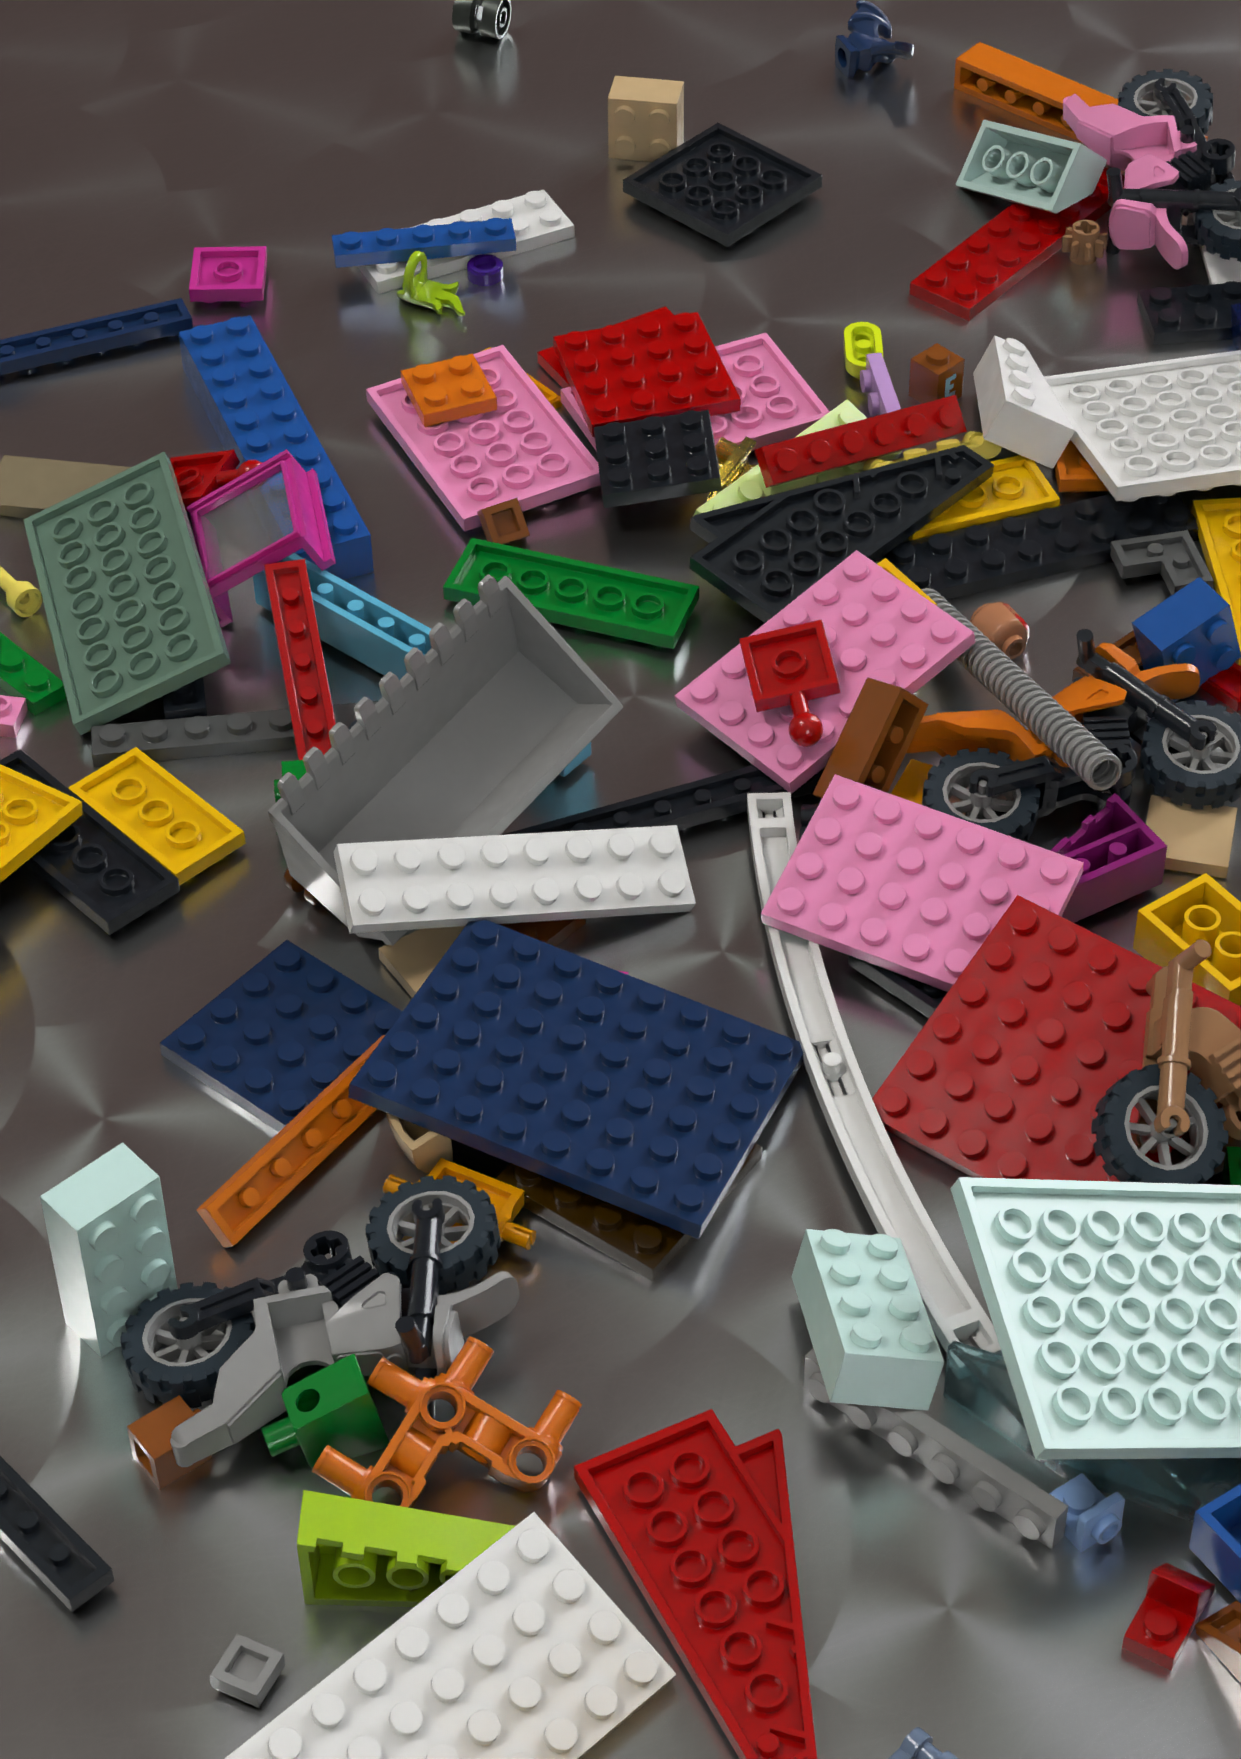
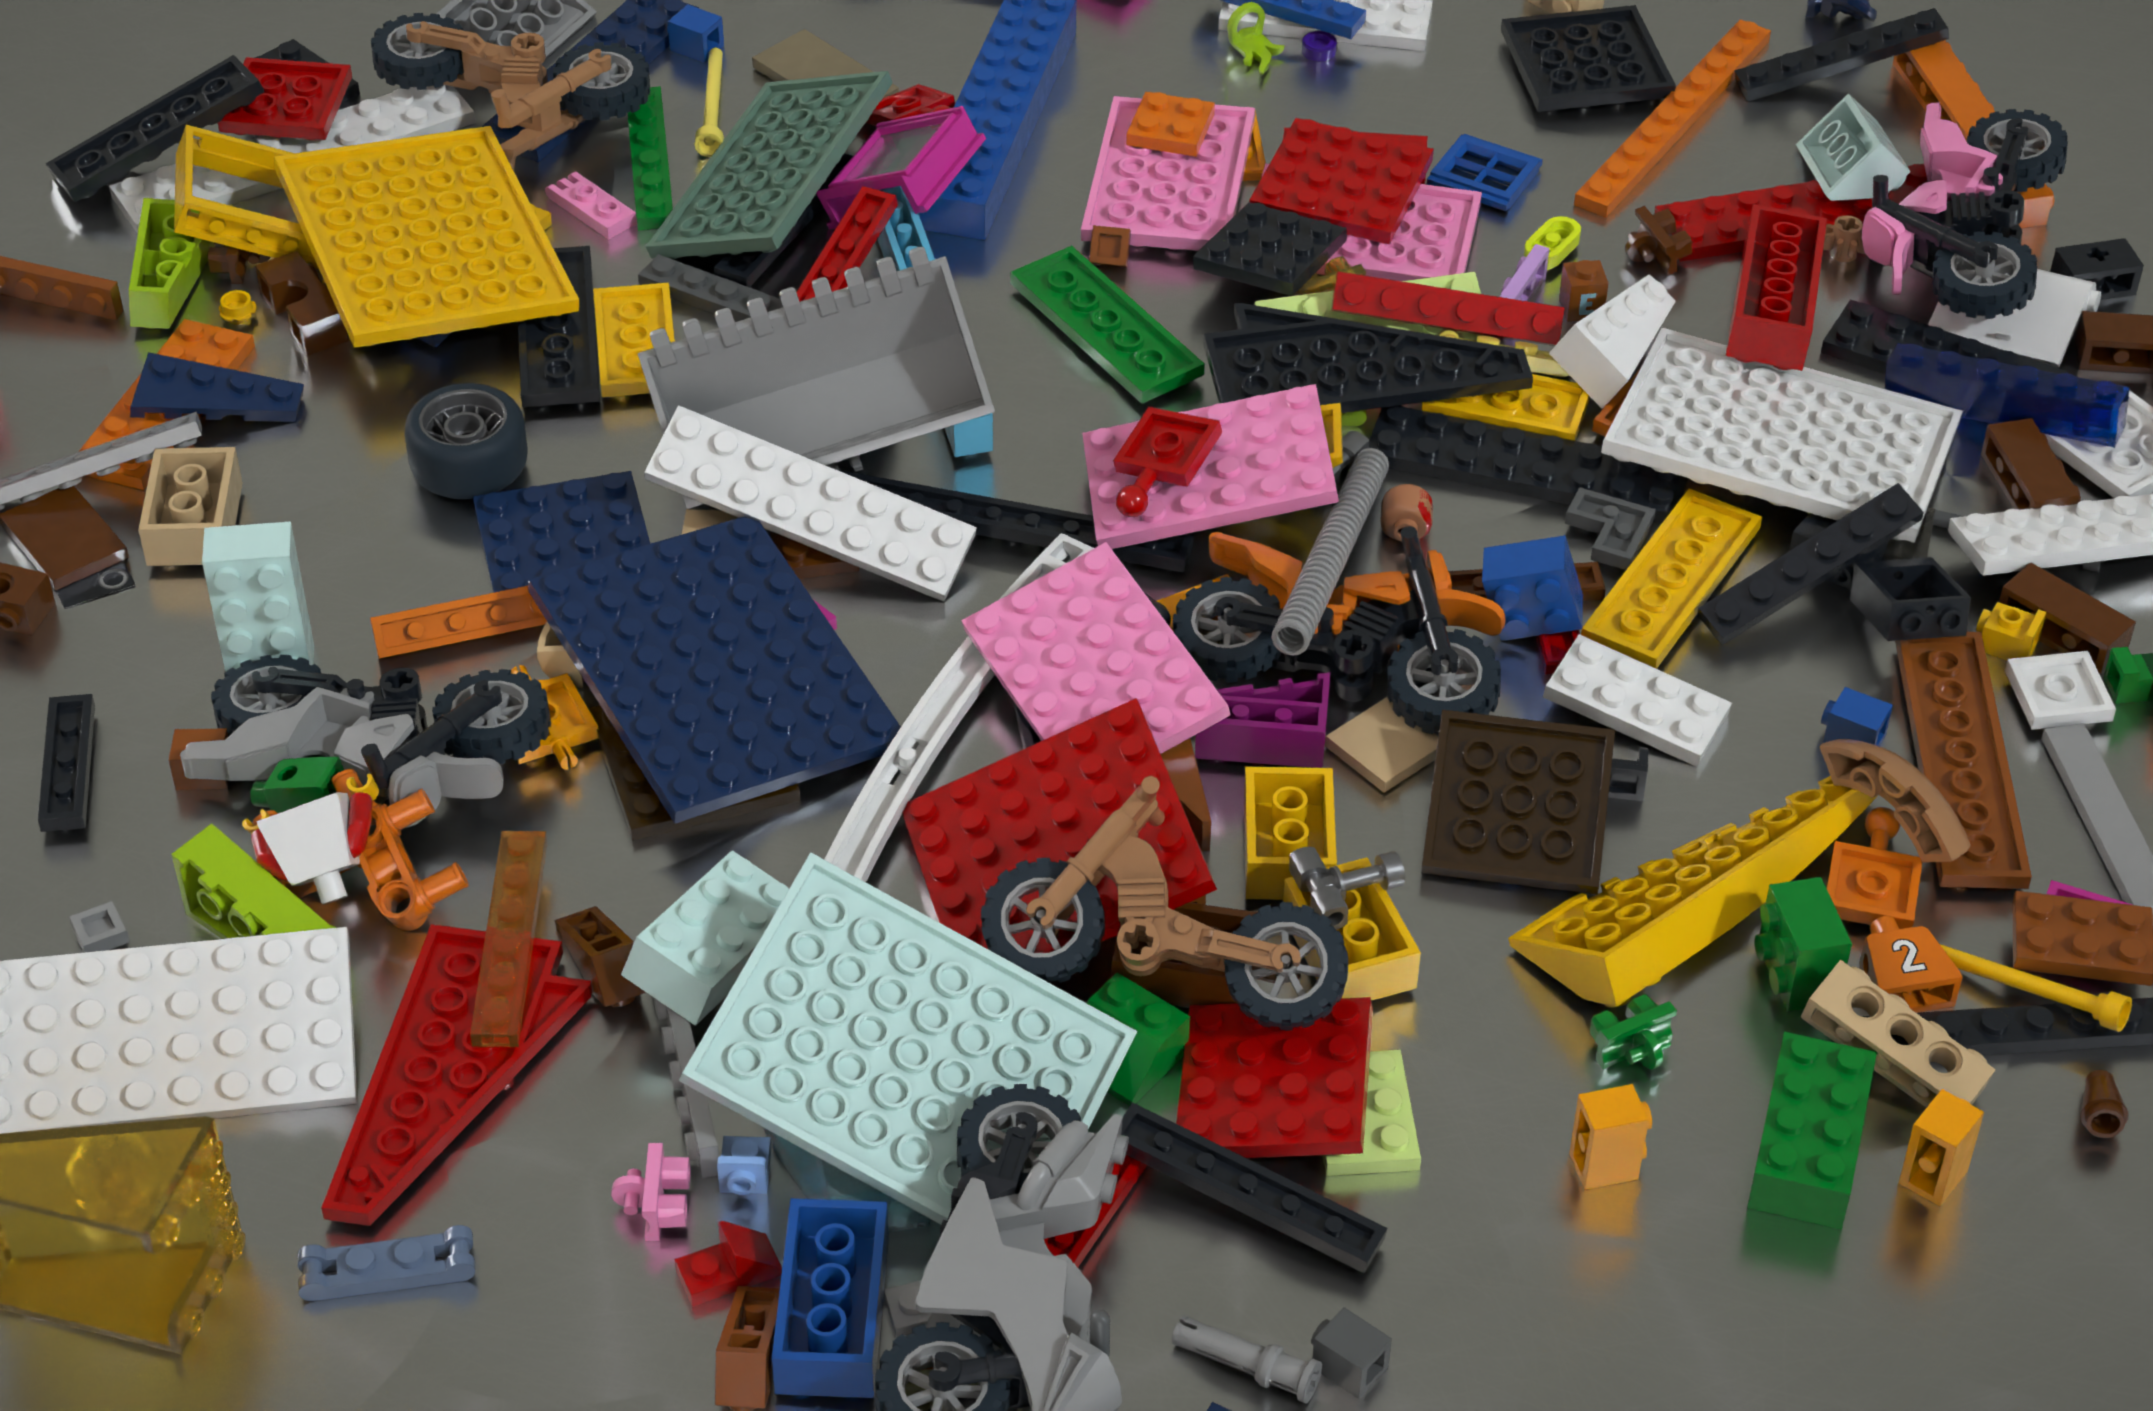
camera: 35 degrees right, 0 degrees up
dark orange brick [813,677,929,800] -> none
none -> white torso [242,774,379,905]
none -> black wheel [404,383,528,499]
none -> clear orange plate [470,831,547,1047]
none -> reddish brown slope [554,906,646,1007]
none -> bright pink hips [611,1143,691,1241]
none -> blue piece [1426,134,1543,211]
none -> orange plate [1574,19,1771,218]
none -> reddish brown hips [1625,206,1692,276]
none -> red brick [1725,204,1827,371]
none -> black plate [1735,8,1949,101]

